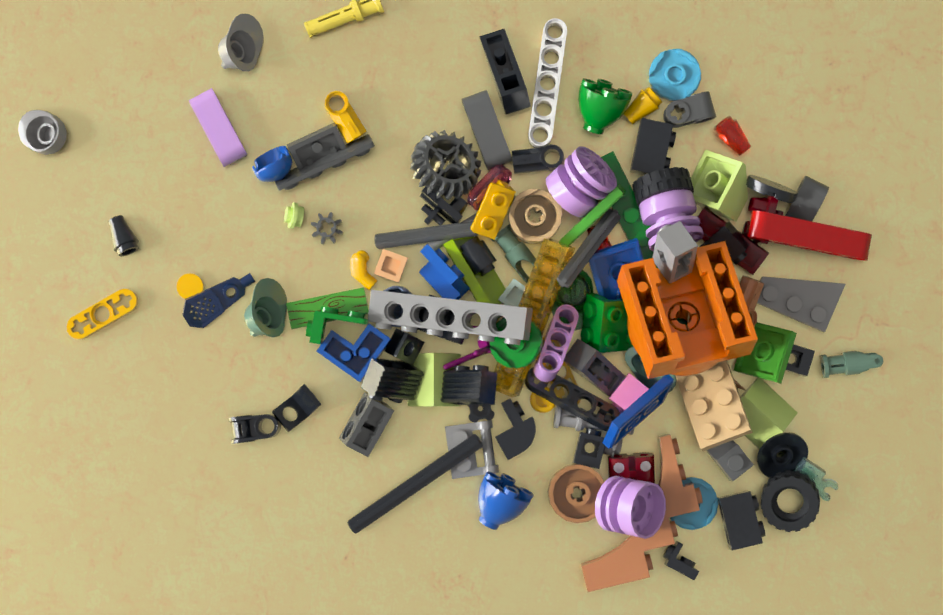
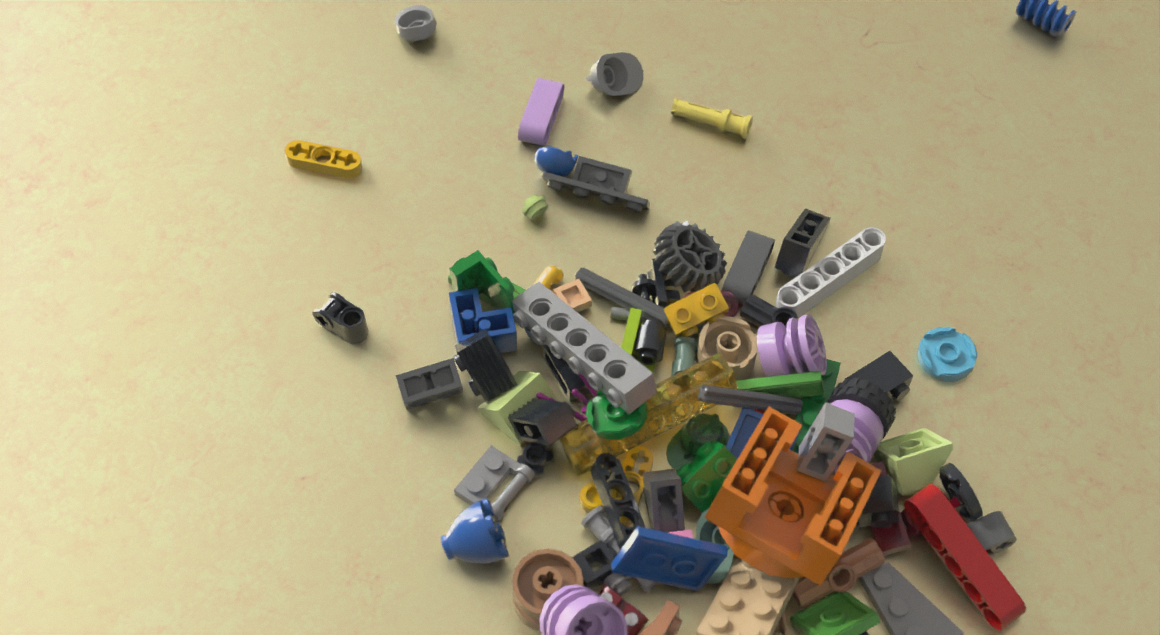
camera: 45 degrees right, 30 degrees down
black cone [108,215,139,257] -> none
yellow tile [177,273,204,299] -> none
dark blue piece [182,273,255,328] -> none
sand green piece [244,278,287,337] -> none
black bracket [272,384,321,432] -> none
dark grey gear [311,212,343,245] -> none
yellow piece [325,91,367,144] -> none
black axle [347,434,483,534] -> none
black bracket [385,328,425,366] -> none
blue bracket [419,244,470,300] -> none
black brick [495,399,536,460] -> none
lavender beam [534,304,579,382] -> none
green piece [578,78,633,134] -> none
yellow cone [624,87,662,125] -> none
dark grey piece [663,91,716,128] -> none
clear red cone [714,116,751,156] -> none

